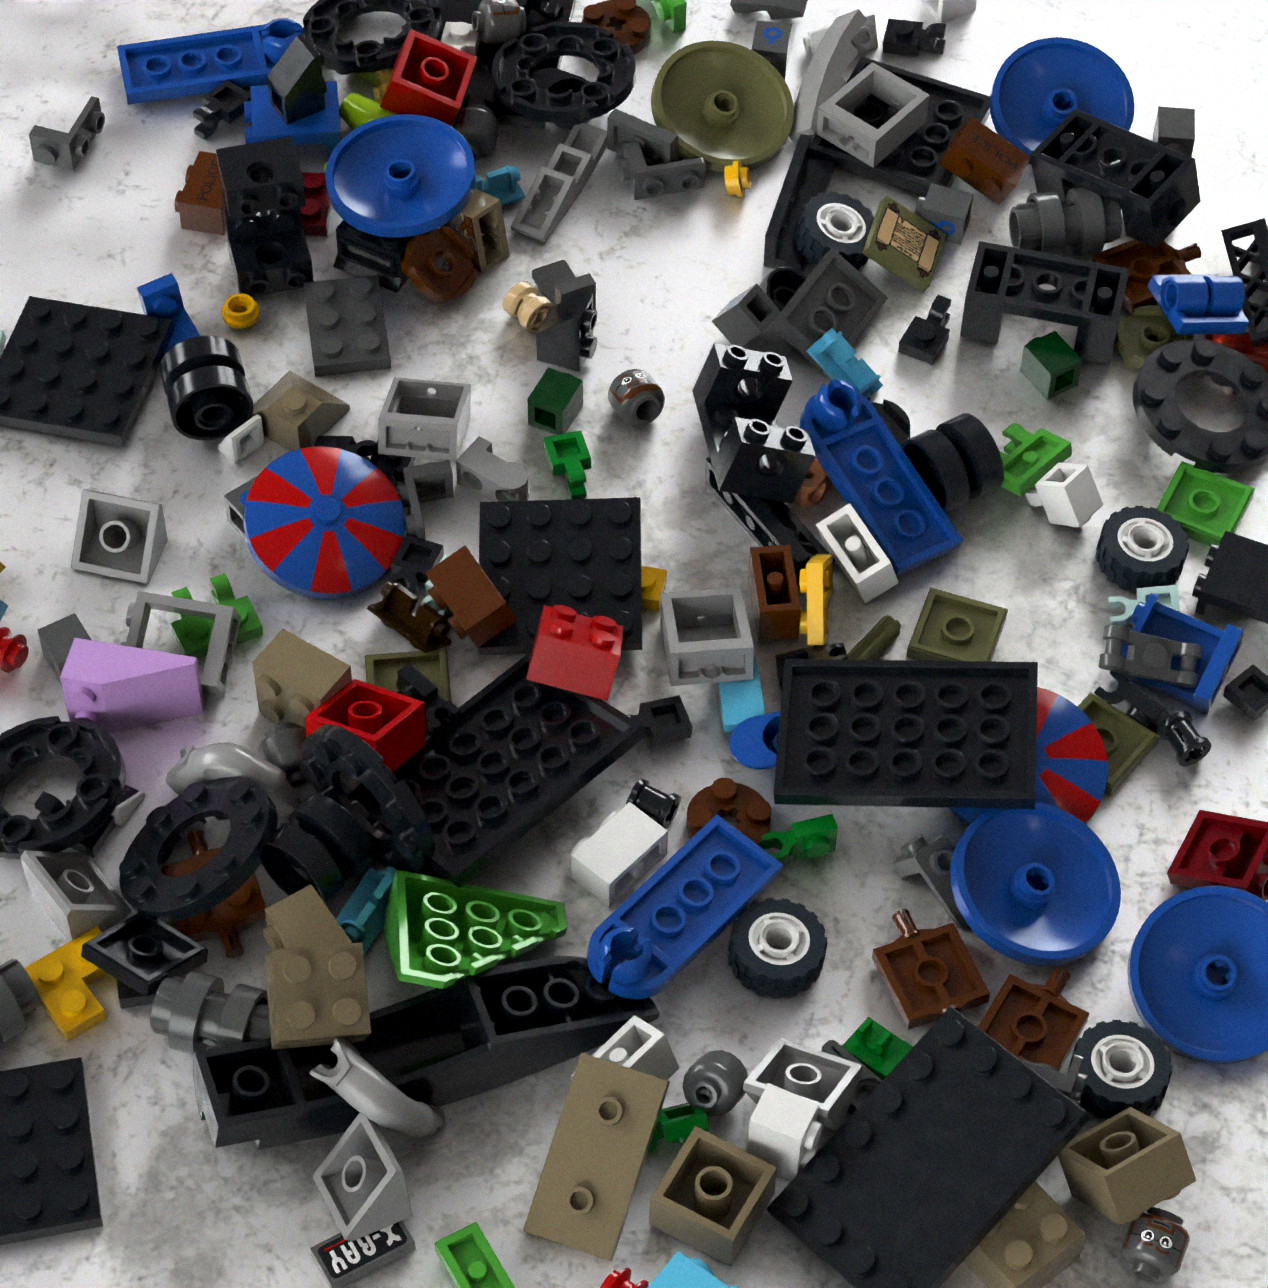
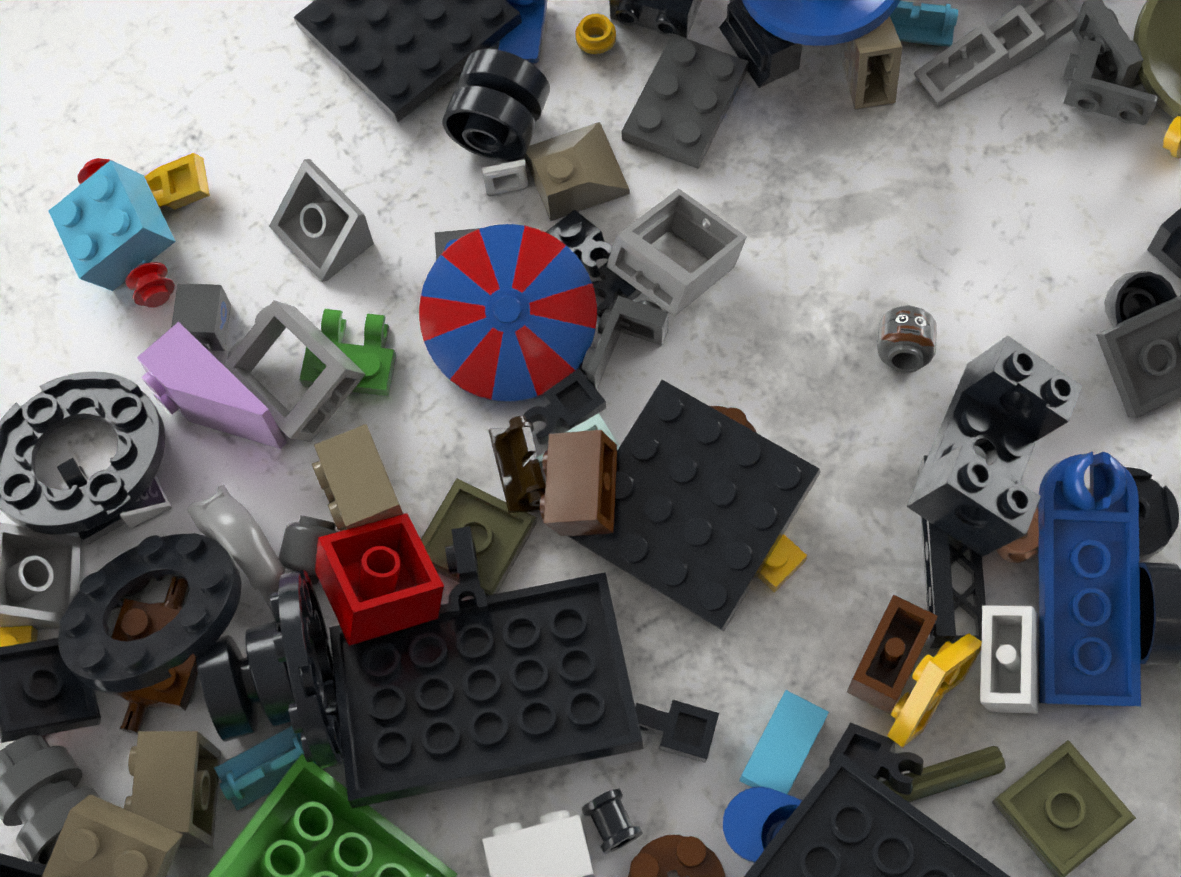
camera: 40 degrees right, 15 degrees up
reddish brown plate [401,227,477,304] -> none
light grey leg [456,436,529,502] -> none
tan wheel [502,281,555,334] -> none
red brick [526,605,624,701] -> none
dark green brick [527,367,583,435] -> none
dark grey bracket [532,260,596,311] -> none
black slope [536,292,597,372] -> none
green plate [543,430,591,499] -> none
light grey window [660,587,754,686] -> none
dark grey brick [712,283,781,346] -> none
medium azure hinge [806,328,883,397] -> none

